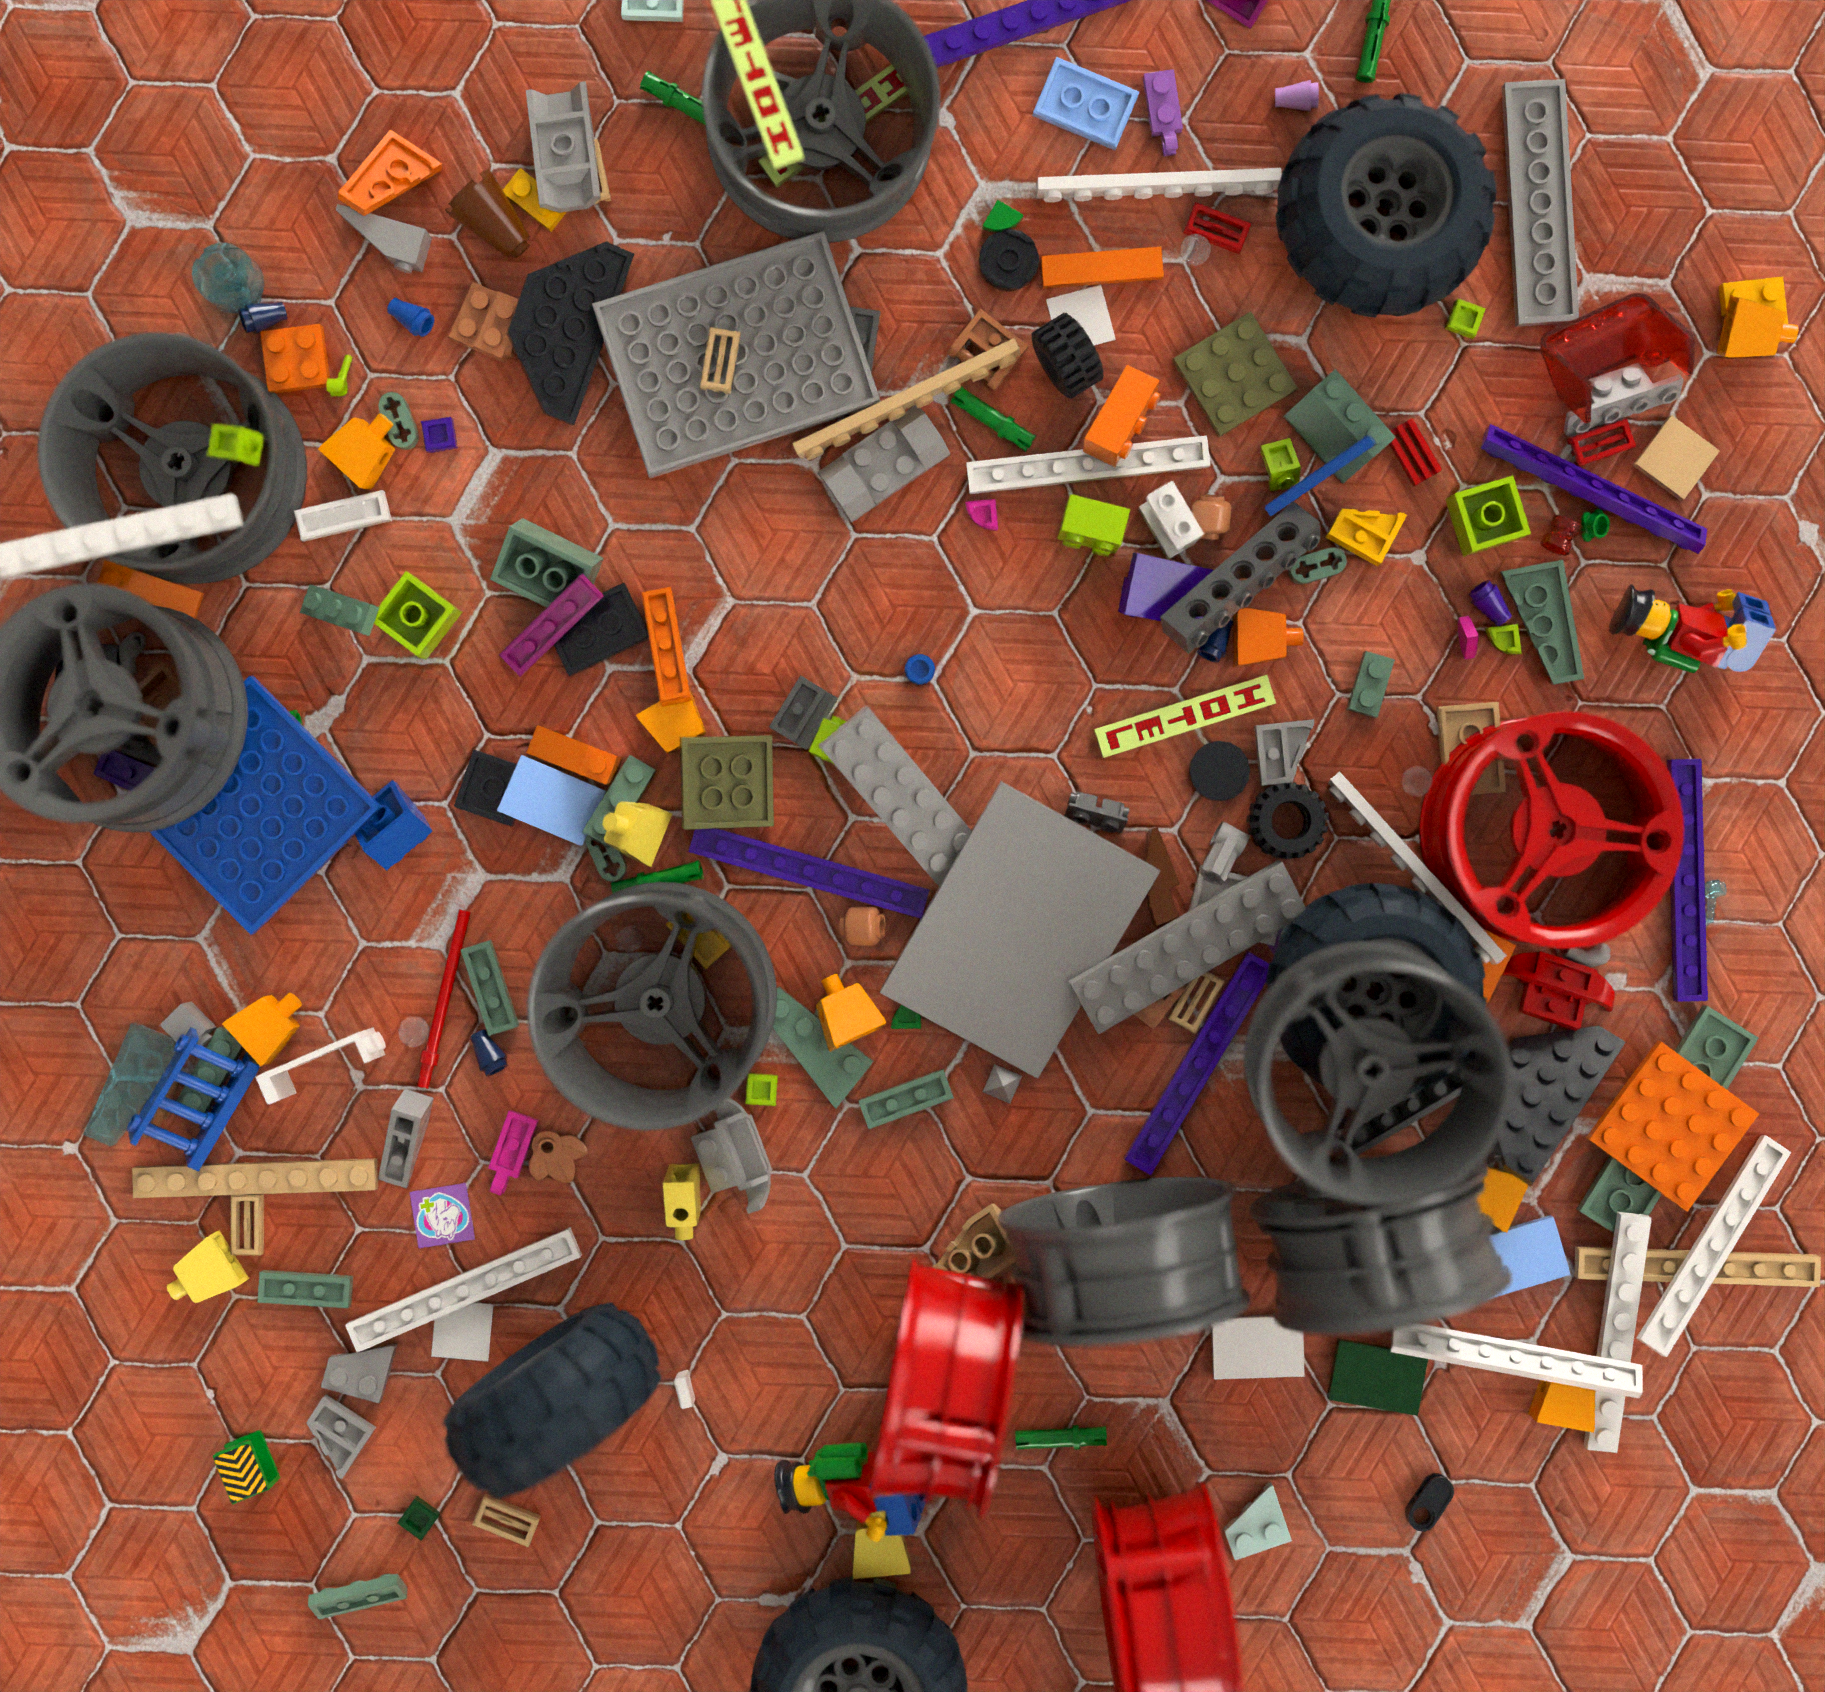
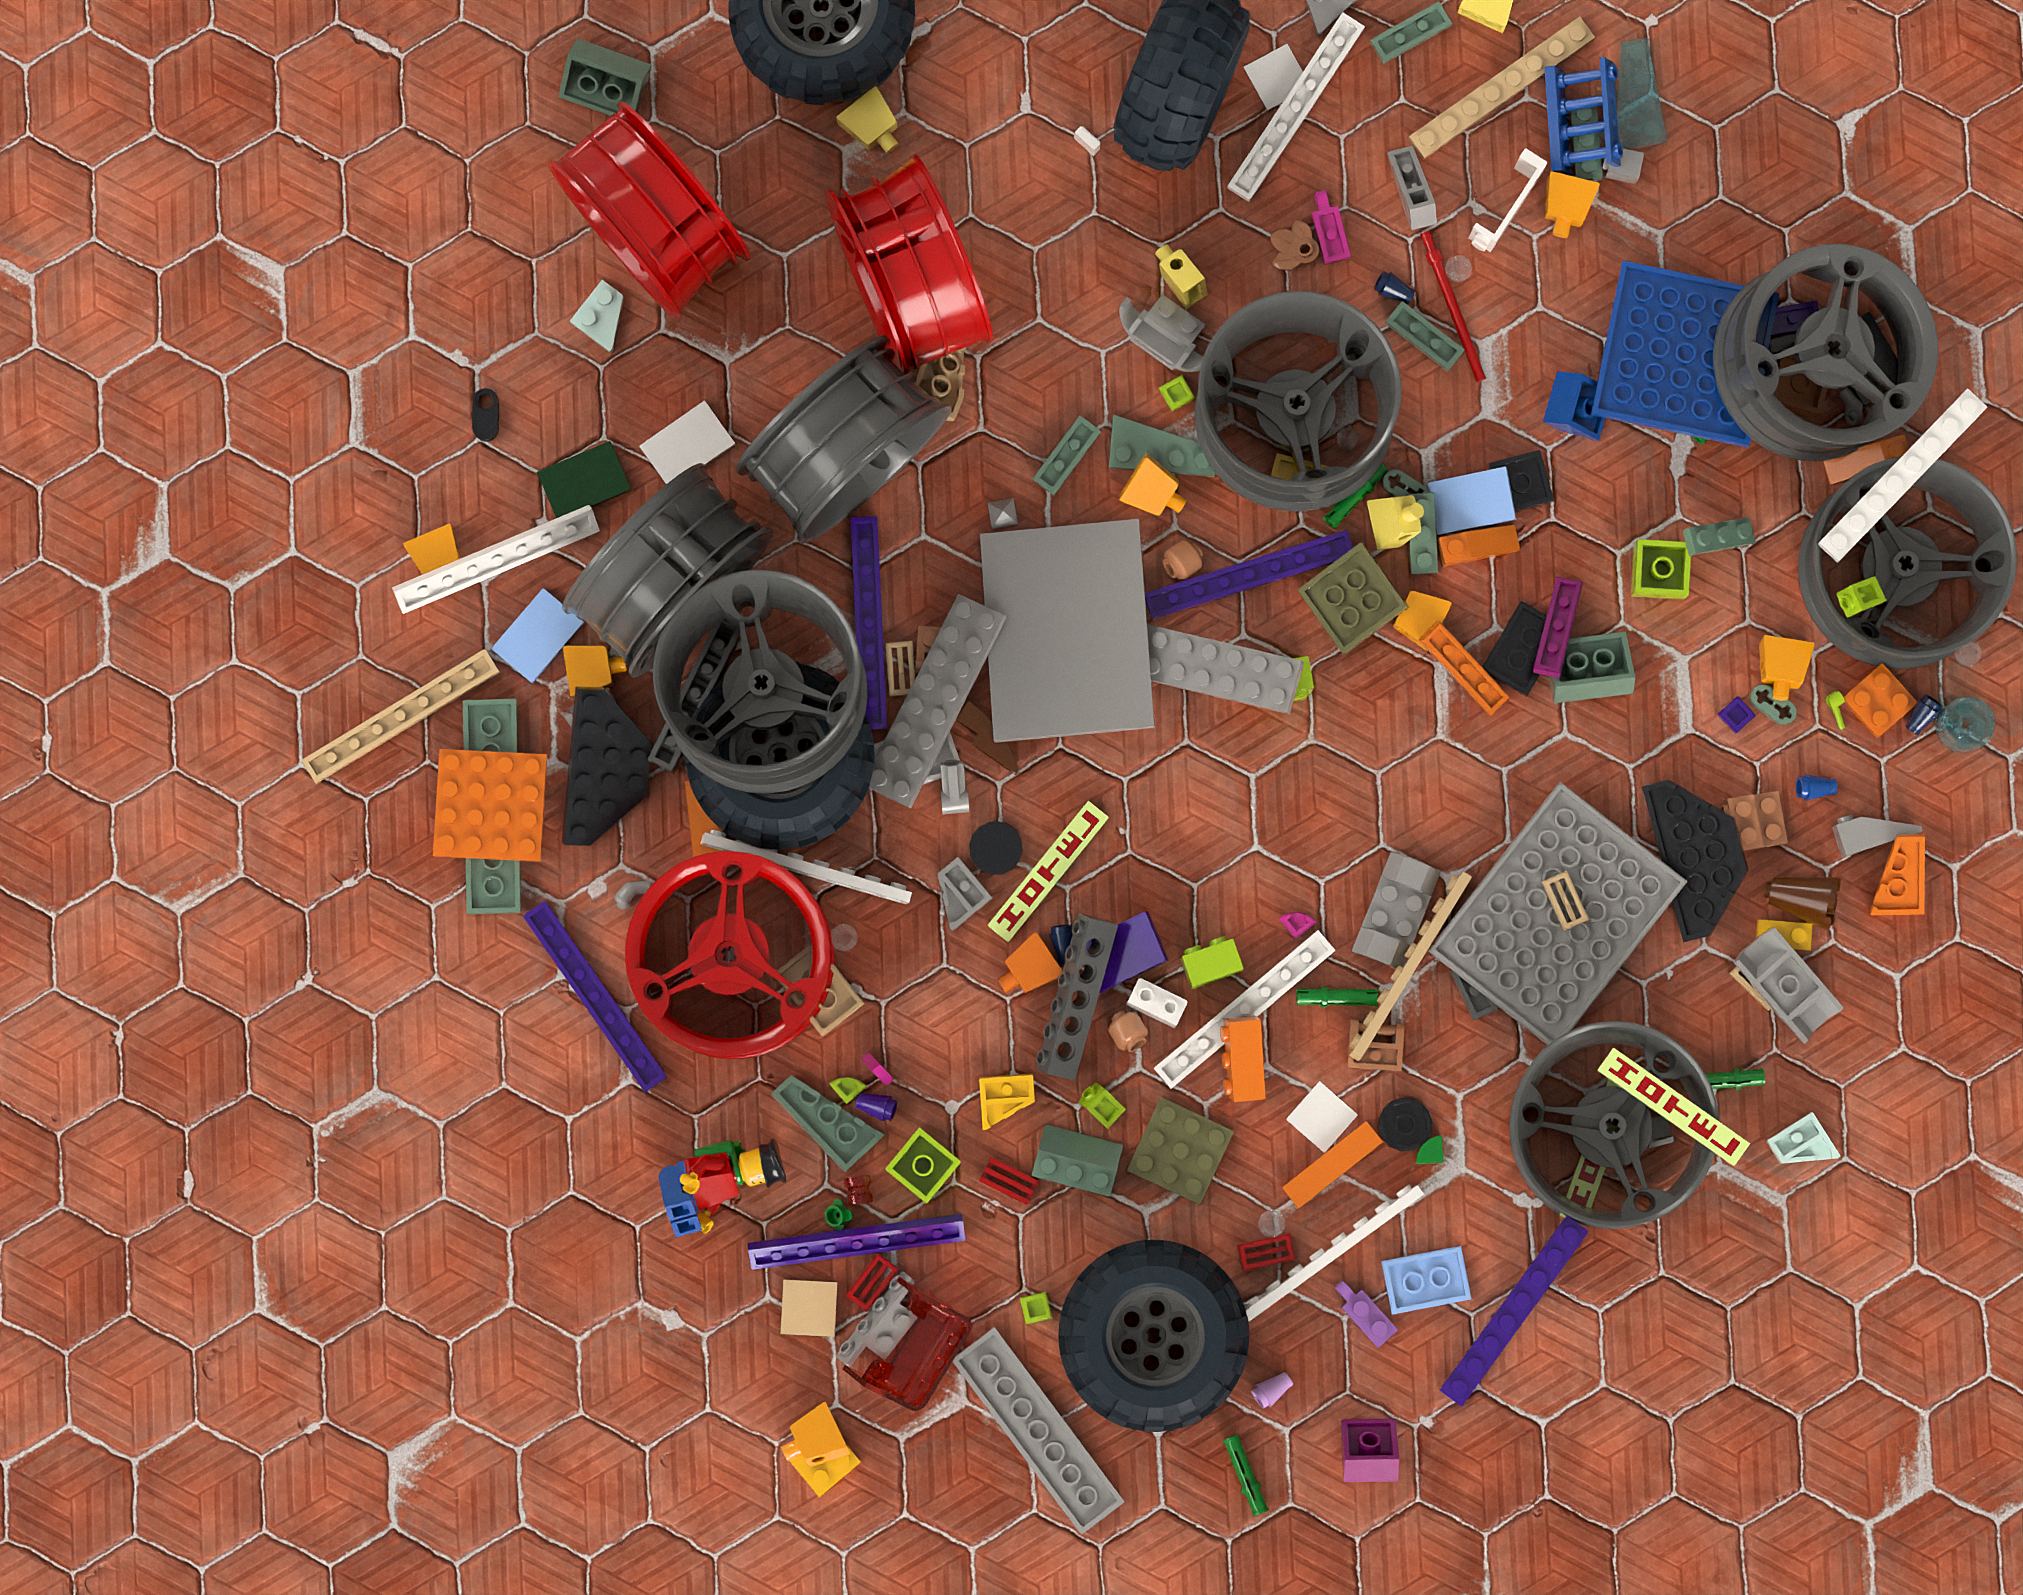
camera: 145 degrees right, 5 degrees down
tan tile [231,1194,264,1255] -> none
white plate [294,490,392,542] -> none
sticker [410,1183,475,1248] -> none
dark grey plate [769,675,838,750] -> none
piece [774,1442,925,1542] -> none
green tile [891,1005,921,1029] -> none
blue tile [905,654,935,685] -> none
green pin [1015,1425,1107,1450] -> none
black tyre [1032,313,1104,399] -> none
dark grey hinge [1064,791,1129,833] -> none
black tyre [1247,782,1329,859] -> none
blue tile [1265,435,1377,517] -> none
sand green beam [1288,547,1347,585] -> none
sand green plate [1346,651,1395,718] -> none
red plate [1502,951,1615,1031] -> none
white plate [1584,1212,1652,1453] -> none
white plate [1636,1135,1791,1357] -> none
clear light blue hand [1705,880,1727,923] -> none

